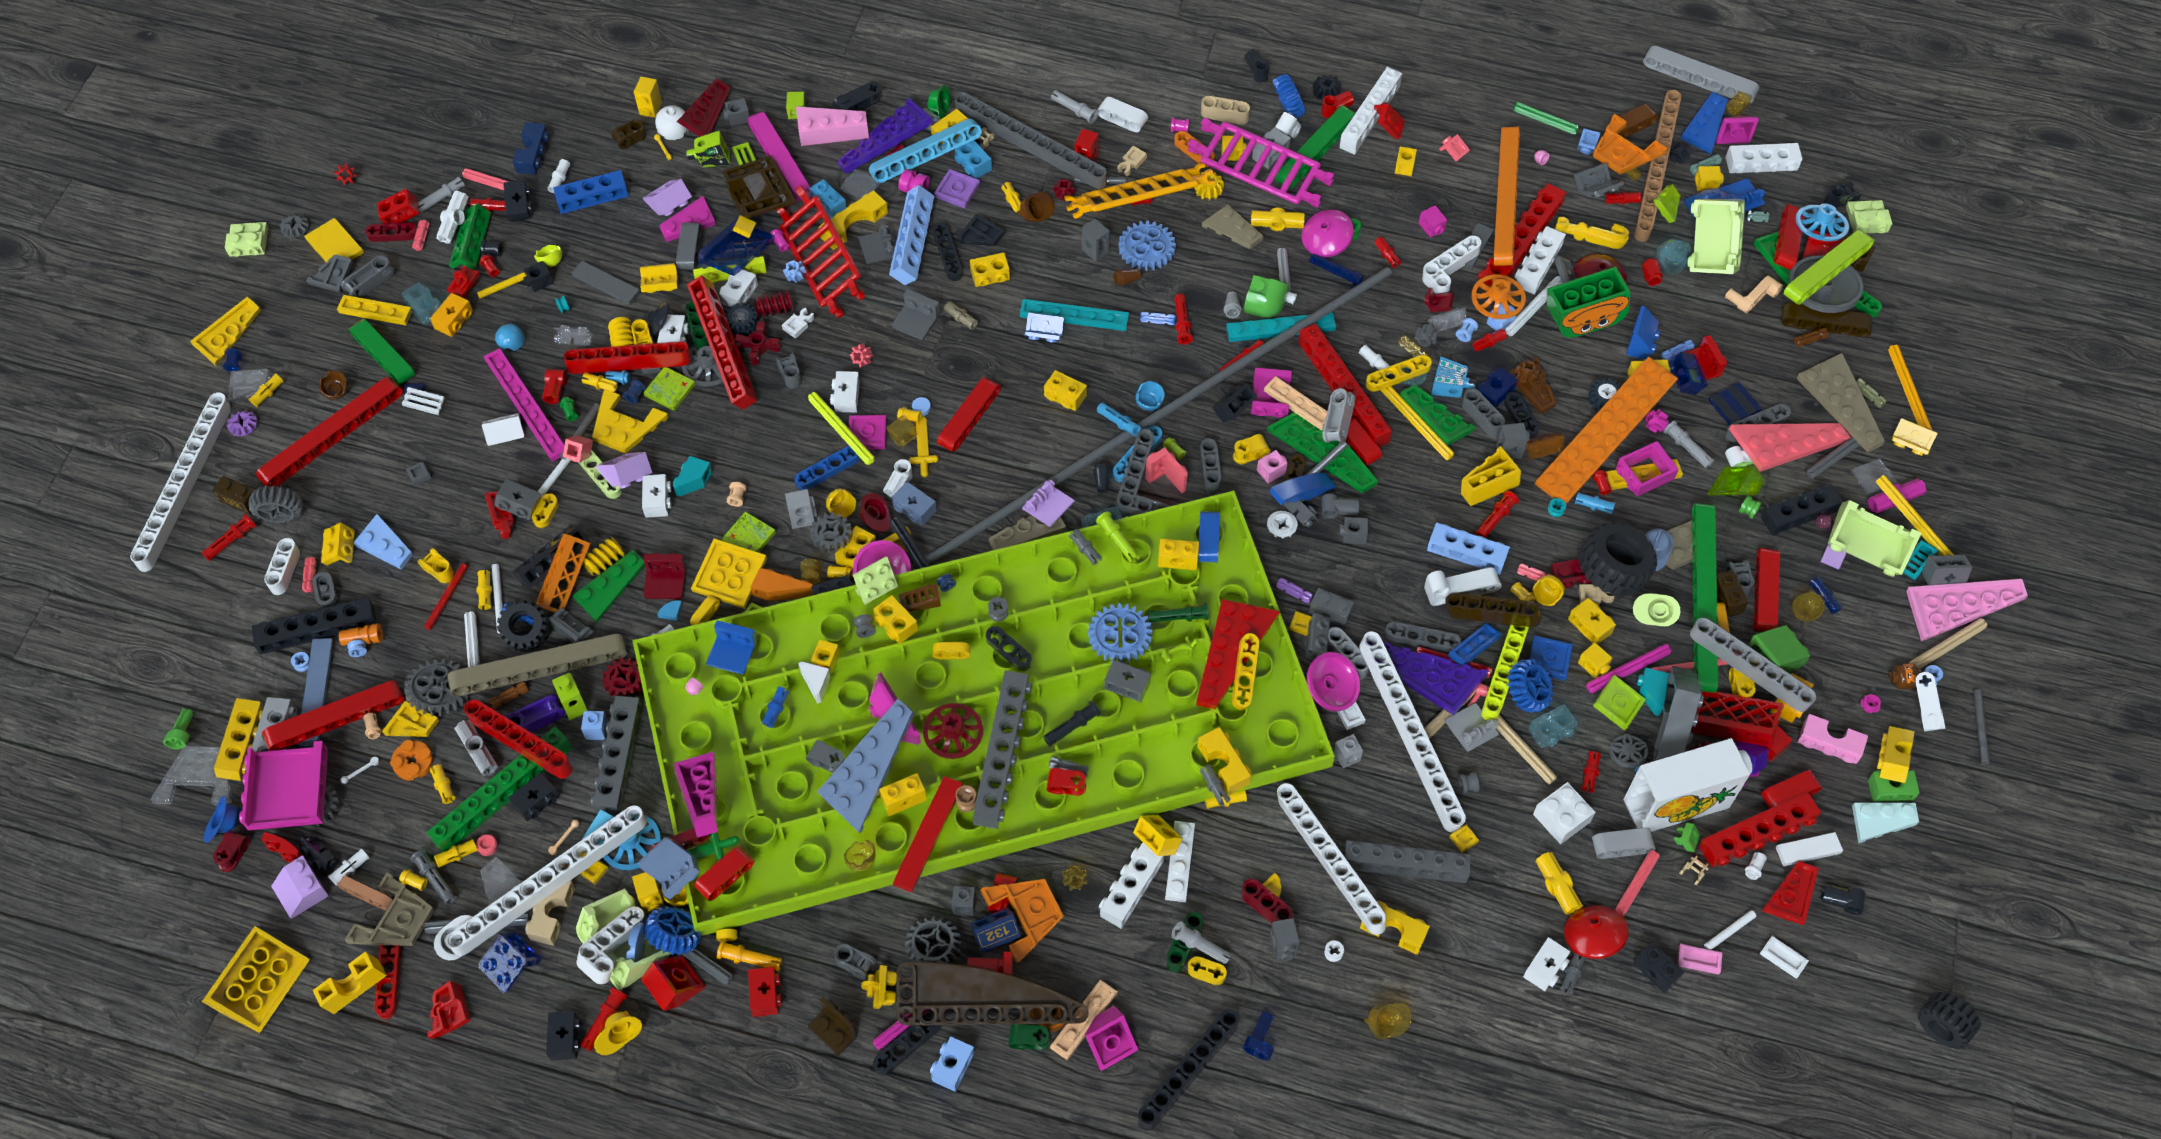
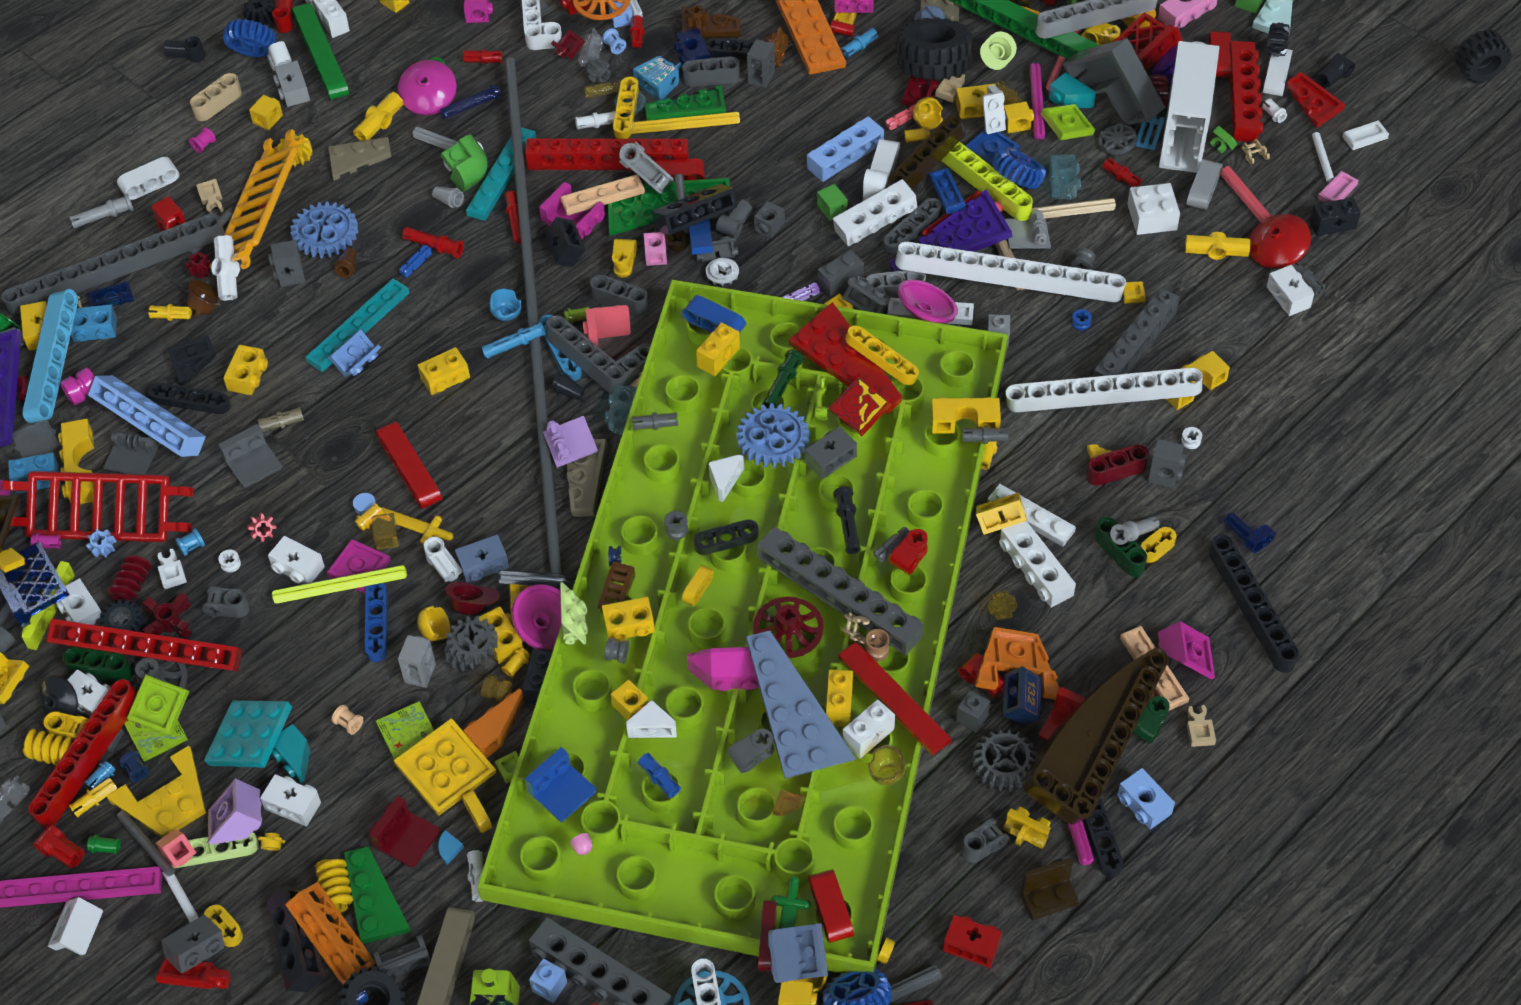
camera: 60 degrees left, 5 degrees down
dark red gear [602,658,642,697] -> none
dark pink wedge [674,751,718,838] -> none
light orange pin [717,940,782,972] -> none
medium lavender tile [934,169,980,208] -> none
lime pin [1096,511,1140,564] -> none
orange beam [1174,131,1215,167] -> none
dark pink bar [1188,117,1334,208] -> none
clear yellow piece [1364,1003,1412,1040] -> none
yellow wedge [1461,446,1521,506] -> none
red pin [1475,491,1519,538] -> none
teal bush [1548,498,1566,517] -> none
none -> clear blue tile [87,281,134,307]
none -> lime tile [127,675,189,735]
none -> dark azure bush [175,528,205,556]
none -> teal plate [204,700,292,768]
none -> white piece [211,235,240,301]
none -> white bush [218,550,241,573]
none -> yellow plate [258,833,285,851]
none -> black brick [652,184,737,235]
none -> white slope [709,454,744,502]
none -> clear orange tile [773,790,805,816]
none -> bright green brick [817,184,848,221]
none -> tile [829,376,892,437]
none -> white brick [833,179,917,247]
none -> tan piece [842,612,870,643]
none -> white brick [843,700,895,759]
none -> white bracket [982,85,1006,134]
none -> clear yellow pin [996,80,1024,105]
none -> blue bush [1072,309,1092,331]
none -> tan plate [1187,705,1216,747]
none -> black gear [1266,22,1290,57]

